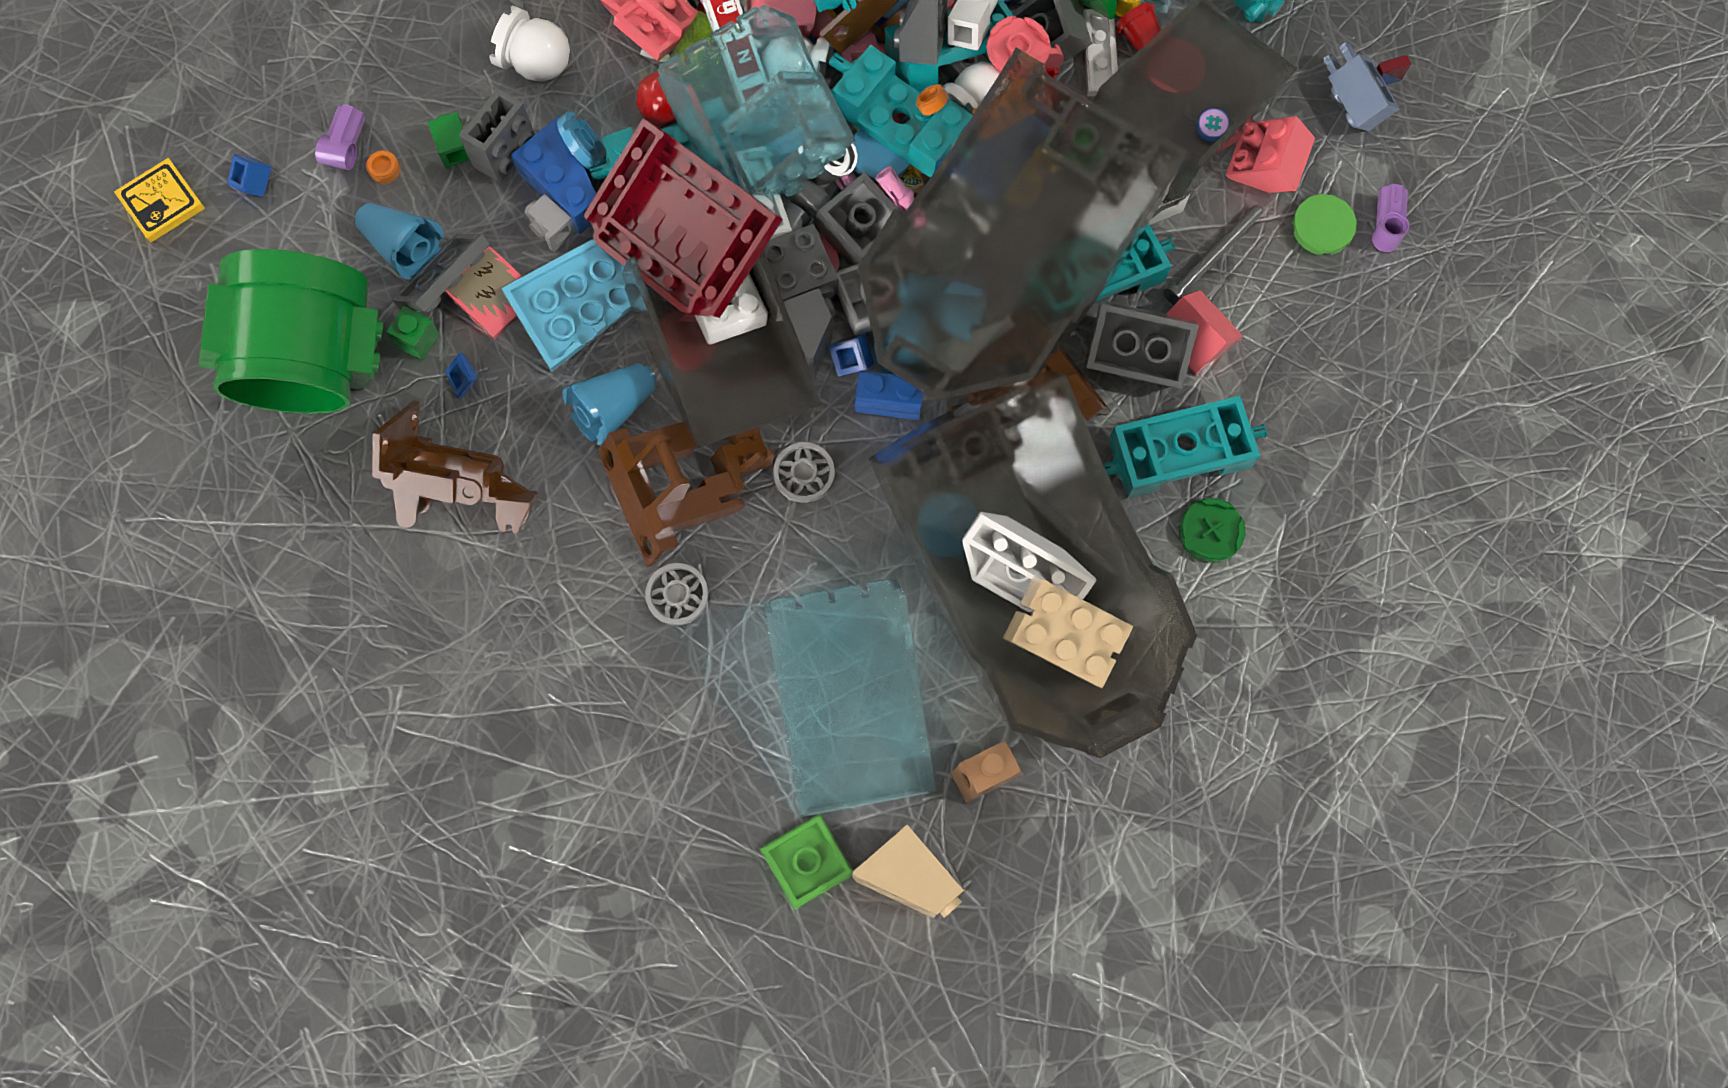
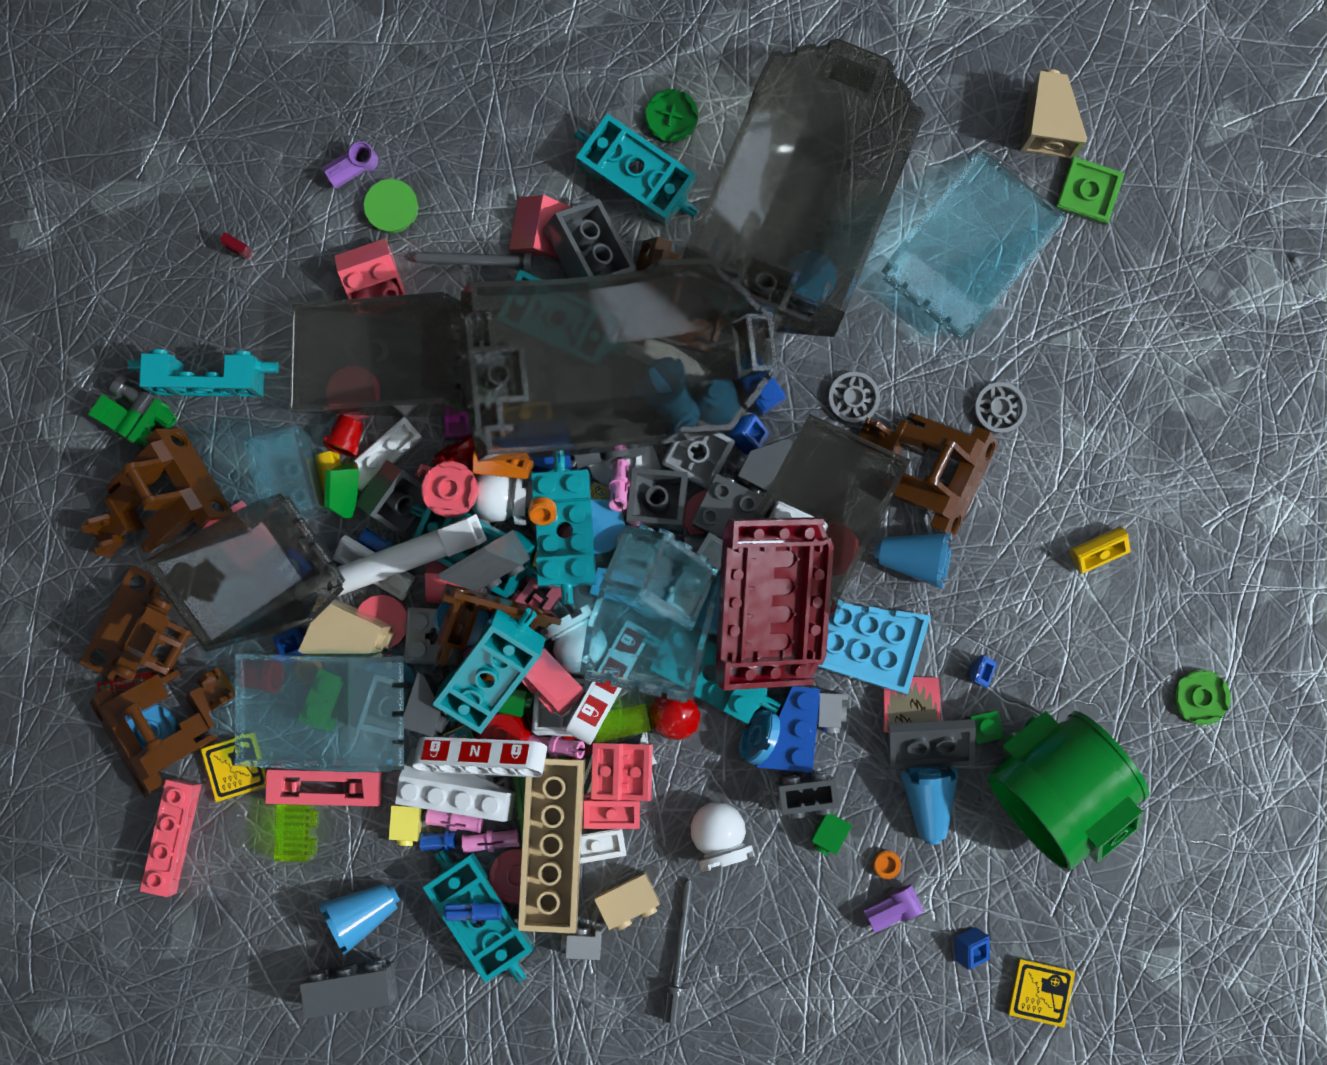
camera: 125 degrees left, 10 degrees up
reddish brown container [372,401,538,534] -> none
medium nougat torso [951,741,1024,803] -> none
white wedge [962,512,1096,612] -> none
tan piece [1003,577,1134,688] -> none
tile [1197,108,1230,142] -> none
sand blue hinge [1323,41,1400,131] -> none
none -> yellow brick [1069,526,1131,574]
none -> bright green tile [1173,670,1231,725]

